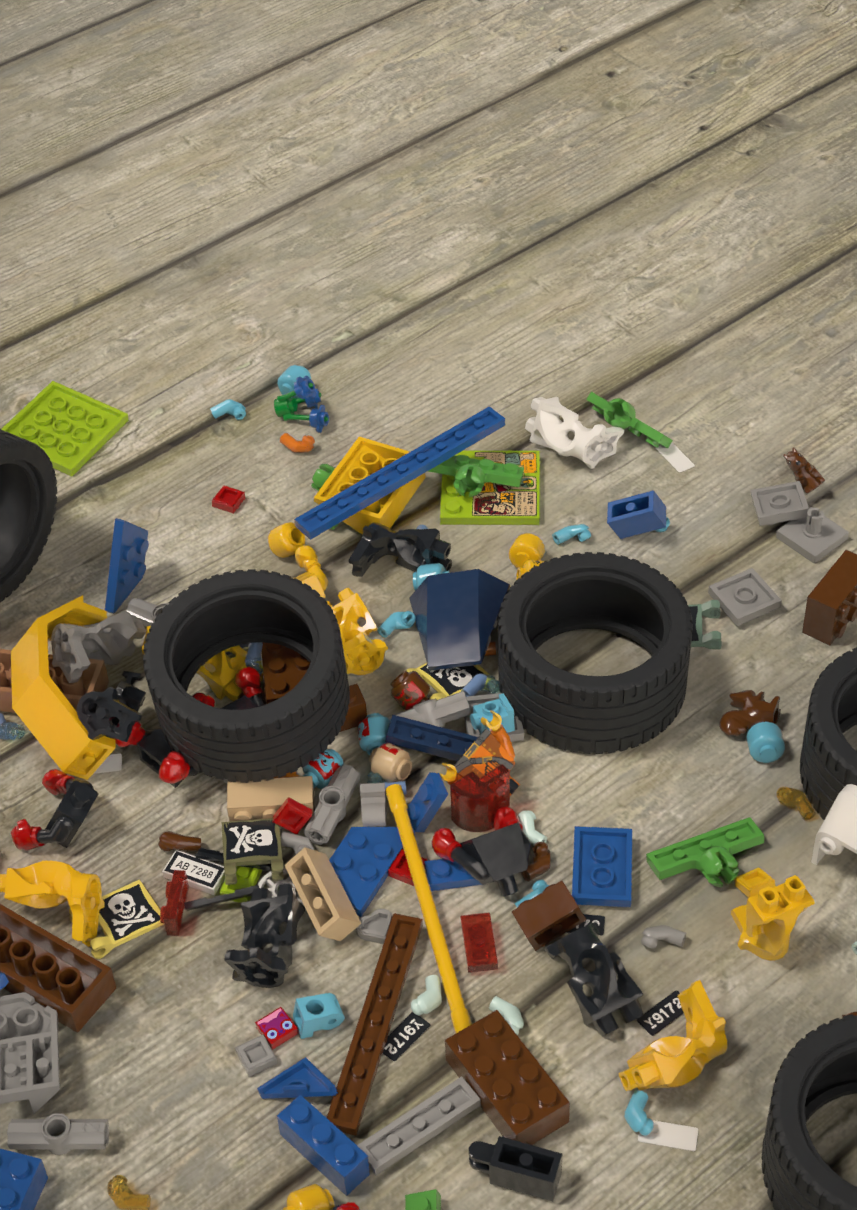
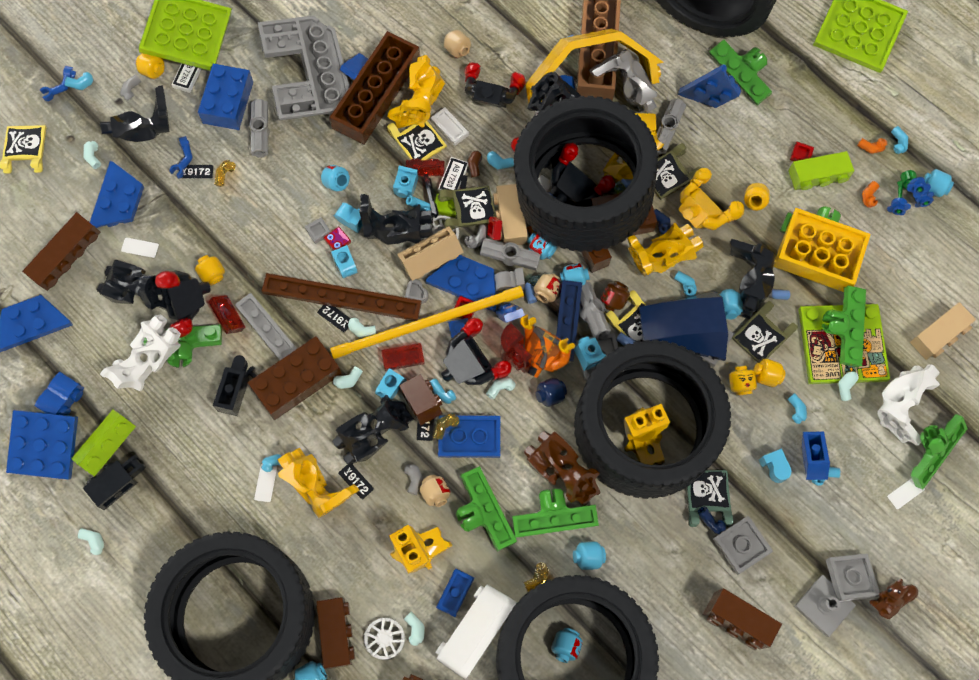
camera: 80 degrees right, 25 degrees up
blue tile [257,1057,337,1099] -> none
blue brick [277,1095,370,1196] -> none
blue plate [294,406,505,540] -> none
reddish brown arm [521,842,551,882] -> none
reddish brown animal [719,690,781,736] -> none
yellow tile [735,867,776,898] -> none
none -> clear red plate [208,295,245,334]
none -> medium azure head [321,165,350,192]
none -> medium azure leg [334,203,363,233]
none -> medium azure leg [375,368,407,400]
none -> medium azure brick [393,165,418,198]
none -> medium azure arm [406,195,431,211]
none -> tan head [420,475,451,507]
none -> white tile [431,107,469,146]
none -> clear yellow arm [433,413,460,440]
none -> blue plate [436,568,475,618]
none -> medium azure arm [487,151,514,170]
none -> bright green plate [512,488,599,538]
none -> reddish brown hips [524,431,601,506]
none -> dark blue head [535,378,567,407]
none -> yellow hips [624,404,670,465]
none -> dark blue arm [698,506,726,534]
none -> bright green plate [710,40,772,106]
none -> flag [732,301,798,363]
none -> medium azure leg [759,448,792,483]
none -> lime brick [788,151,854,190]
none -> light aqua arm [838,371,859,401]
none -> orange arm [857,138,887,154]
none -> tan brick [910,302,976,360]

